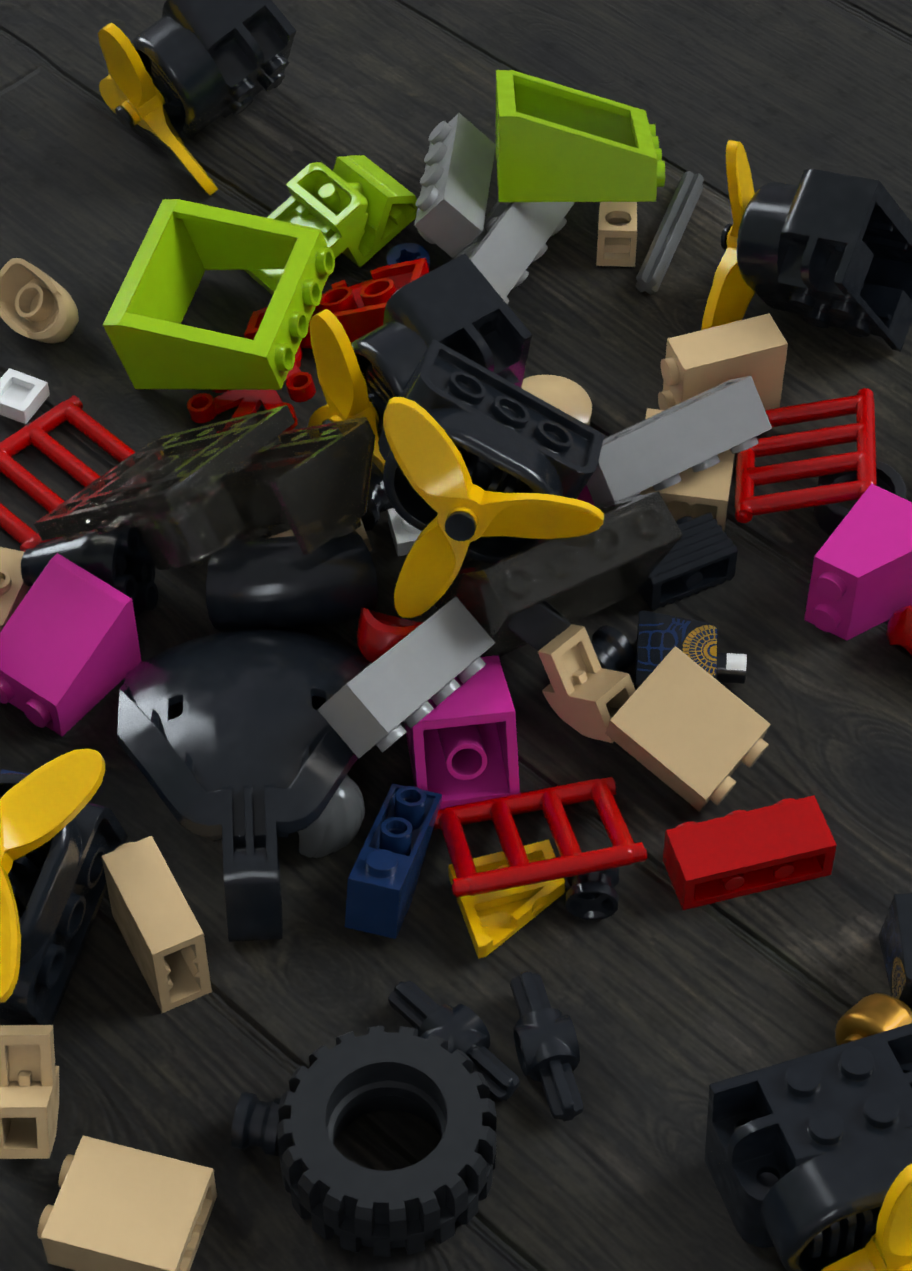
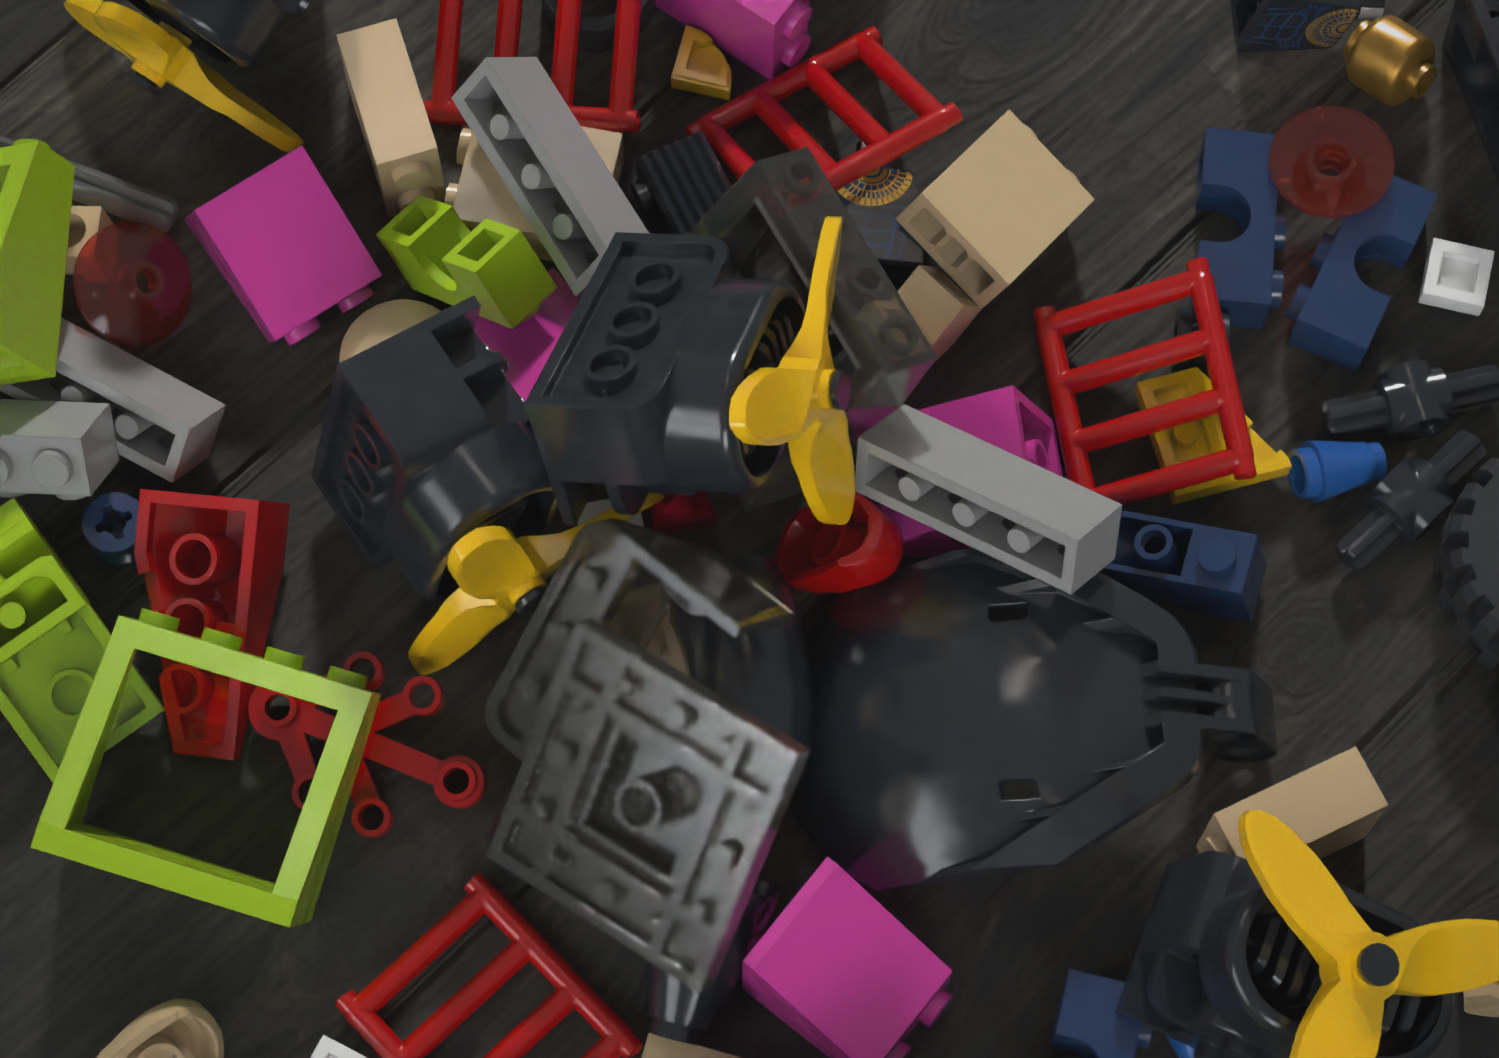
camera: 90 degrees left, 20 degrees up
red brick [663,795,837,910] -> none
none -> clear red dish [73,221,192,347]
none -> dark pink slope [184,146,382,346]
none -> lime arch [376,194,557,329]
none -> yellow tile [671,25,732,101]
none -> red bar [685,26,963,226]
none -> dark blue arch [1189,127,1289,329]
none -> clear red dish [1269,106,1395,218]
none -> dark blue arch [1285,164,1438,373]
none -> blue cone [1287,440,1387,503]
none -> white plate [1418,238,1495,316]

